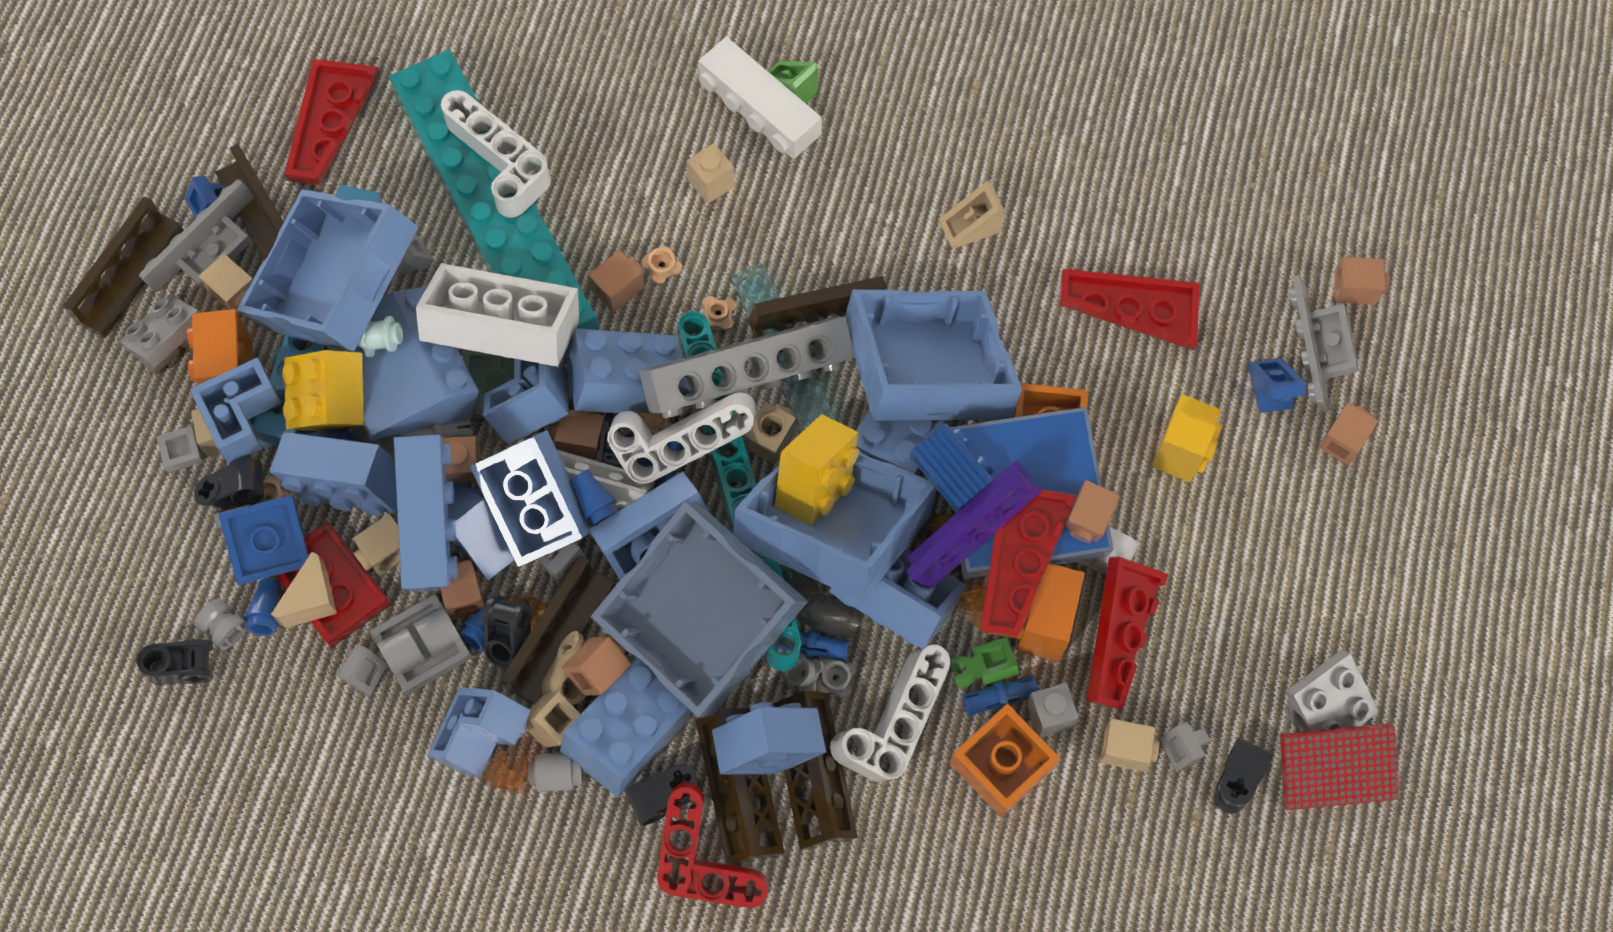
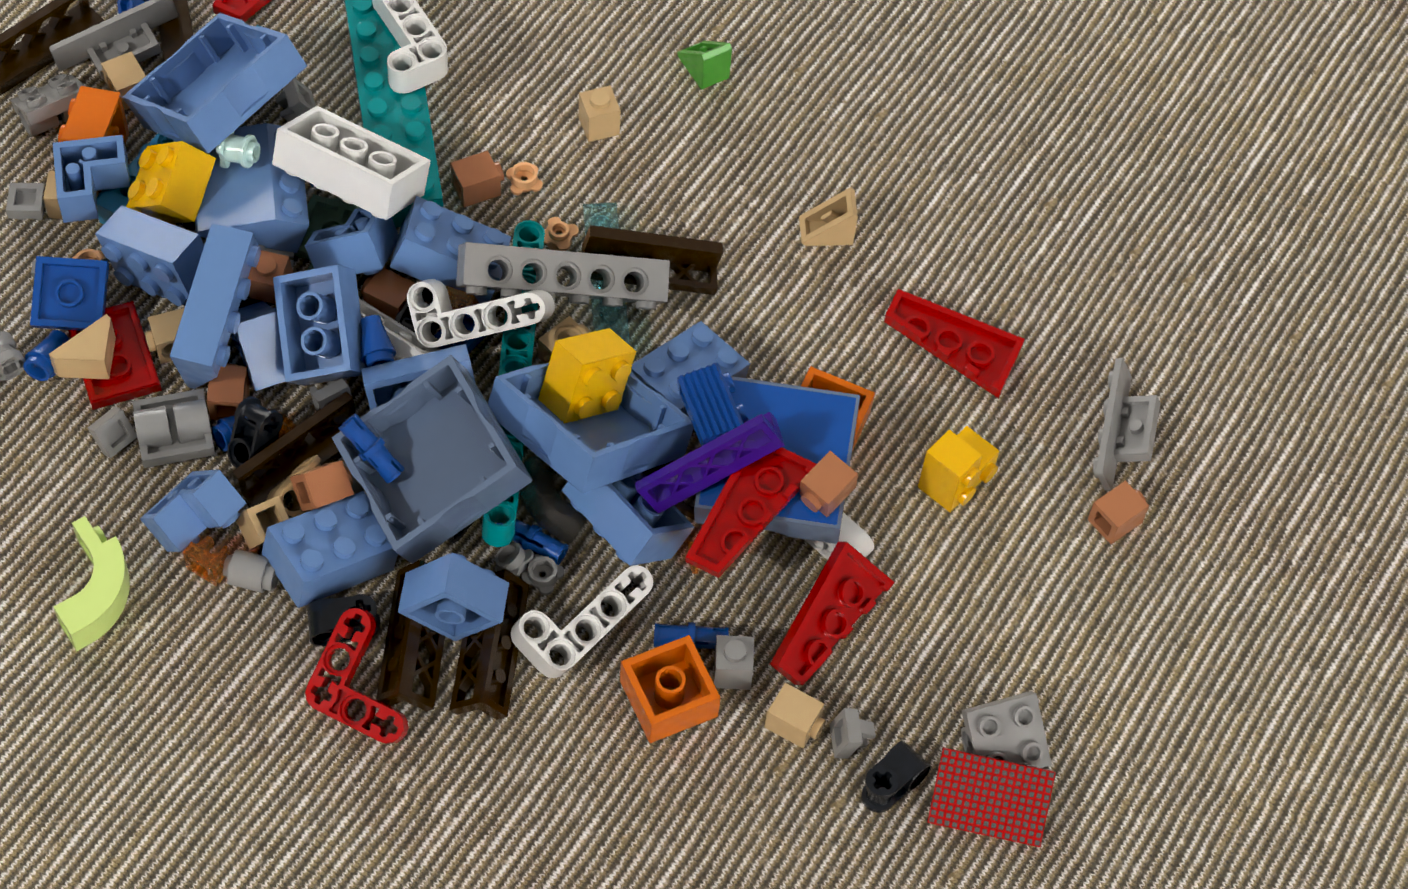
camera: 15 degrees right, 10 degrees down
black piece [194,457,265,513] -> none
white brick [698,37,822,160] -> none
medium blue tile [845,290,1022,421] -> none
bright green plate [950,637,1019,688] -> none
orange brick [1016,563,1085,662] -> none
blue slope [1248,358,1306,413] -> none
nougat brick [1334,256,1390,305] -> none
none -> yellowish green arch [53,516,130,651]
none -> blue pin [339,414,405,484]

